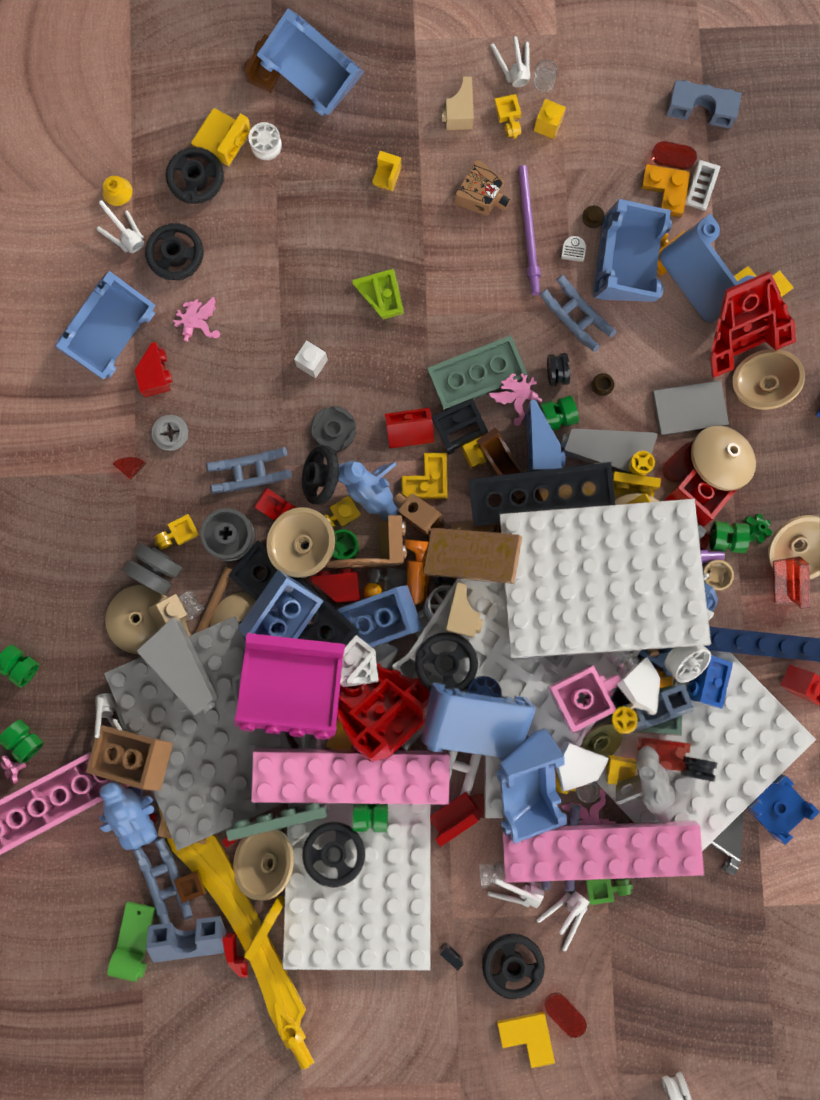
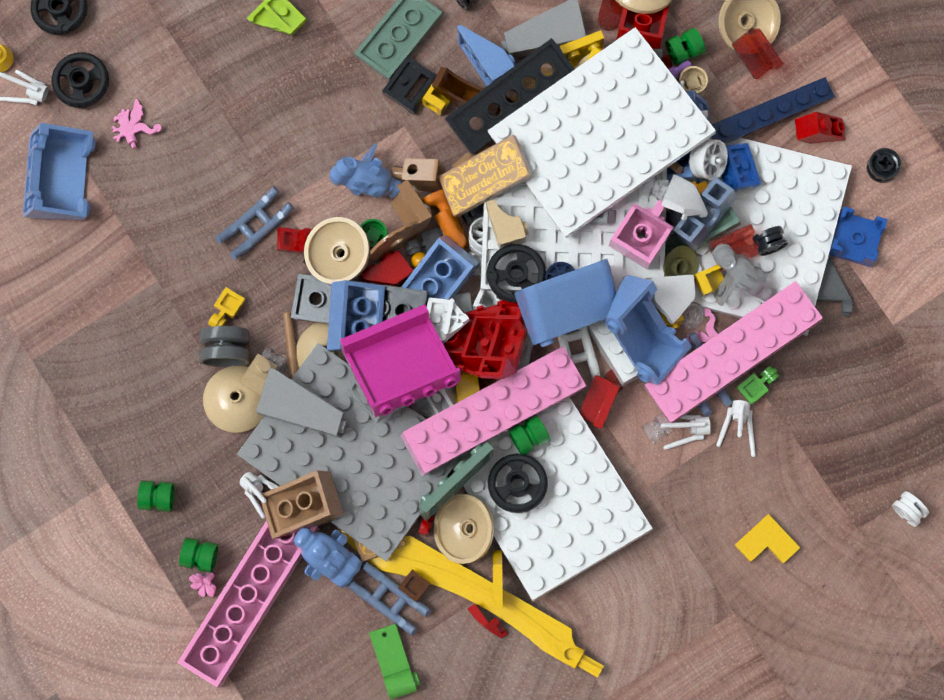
camera: 30 degrees left, 5 degrees down
clear red tile [113,457,146,480] -> none
red slope [134,342,173,397] -> none
sand blue arch [146,916,226,963] -> none
light grey gear [152,415,189,451] -> none
dark grey wheel [200,508,256,562] -> none
white brick [294,341,328,379] -> none
black wheel [302,445,339,505] -> none
dark grey tile [311,406,356,452] -> none
yellow plate [324,495,362,528] -> none
red panel [385,407,434,448] -> none
yellow tile [401,453,448,499] -> none
black tile [439,942,464,971] -> none
black wheel [482,933,545,999] -> none
bright pink piece [489,373,542,426] -> none
green wheel [539,395,579,431] -> none
clear red tile [545,992,587,1038] -> none
yellow wheel [612,706,637,734] -> none
yellow wheel [628,451,655,476] -> none
green plant [744,514,772,544] -> none

